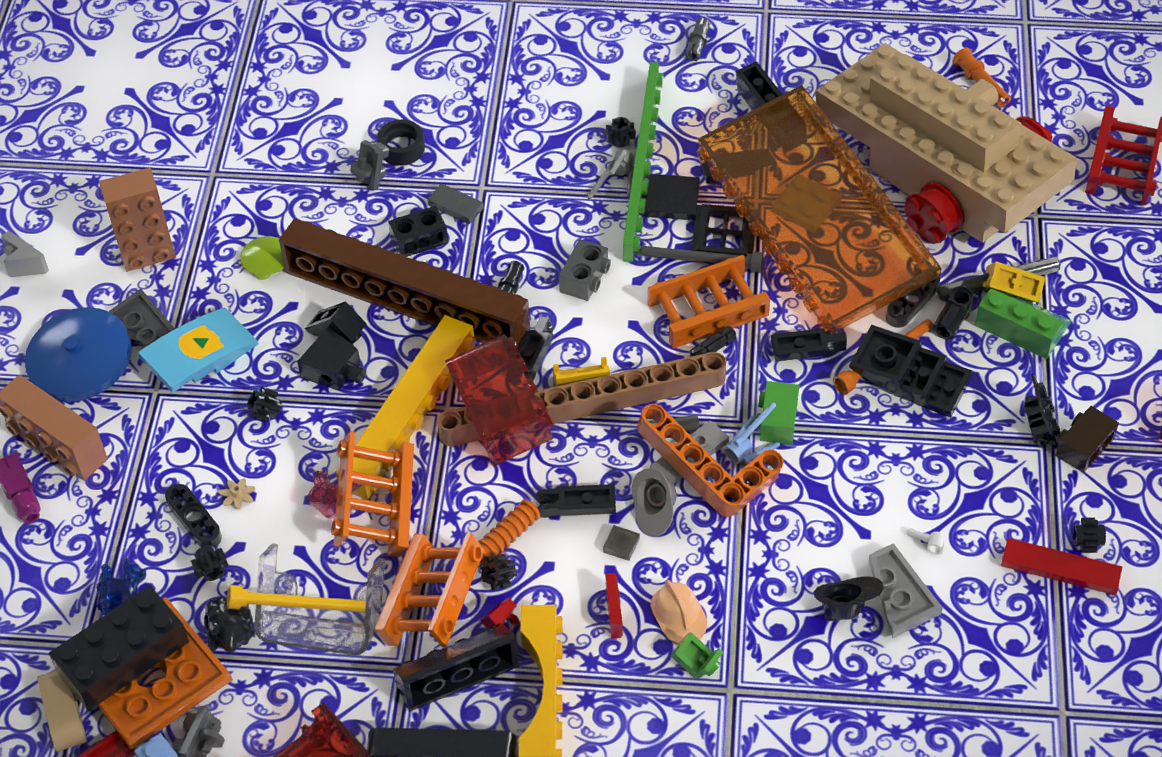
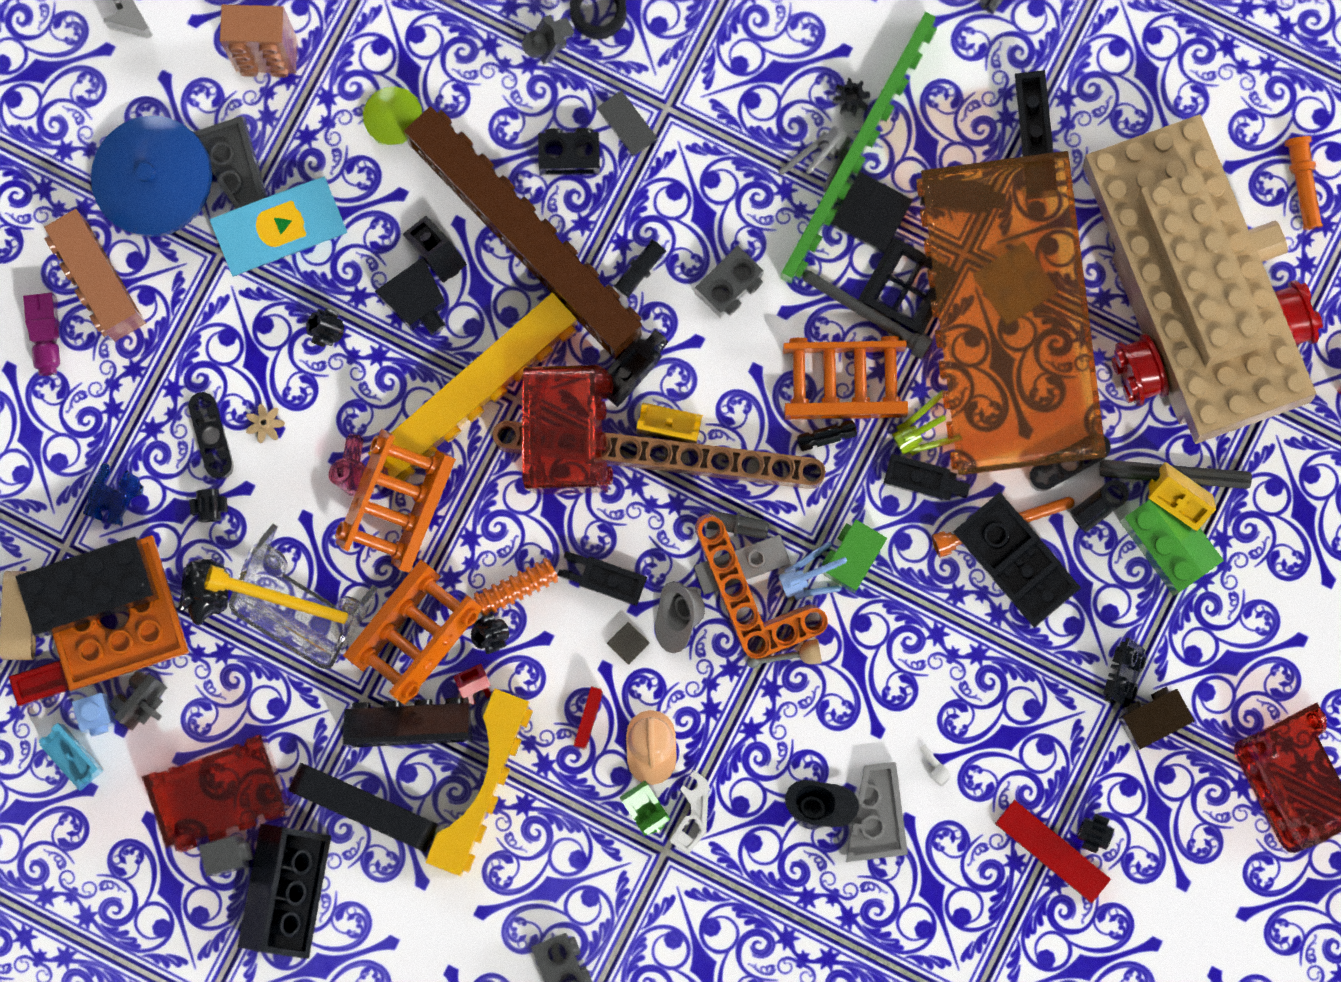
camera: 20 degrees right, 30 degrees up
none -> white piece [670,771,710,855]
none -> hinge [747,639,822,668]
none -> lime plant [892,390,963,456]

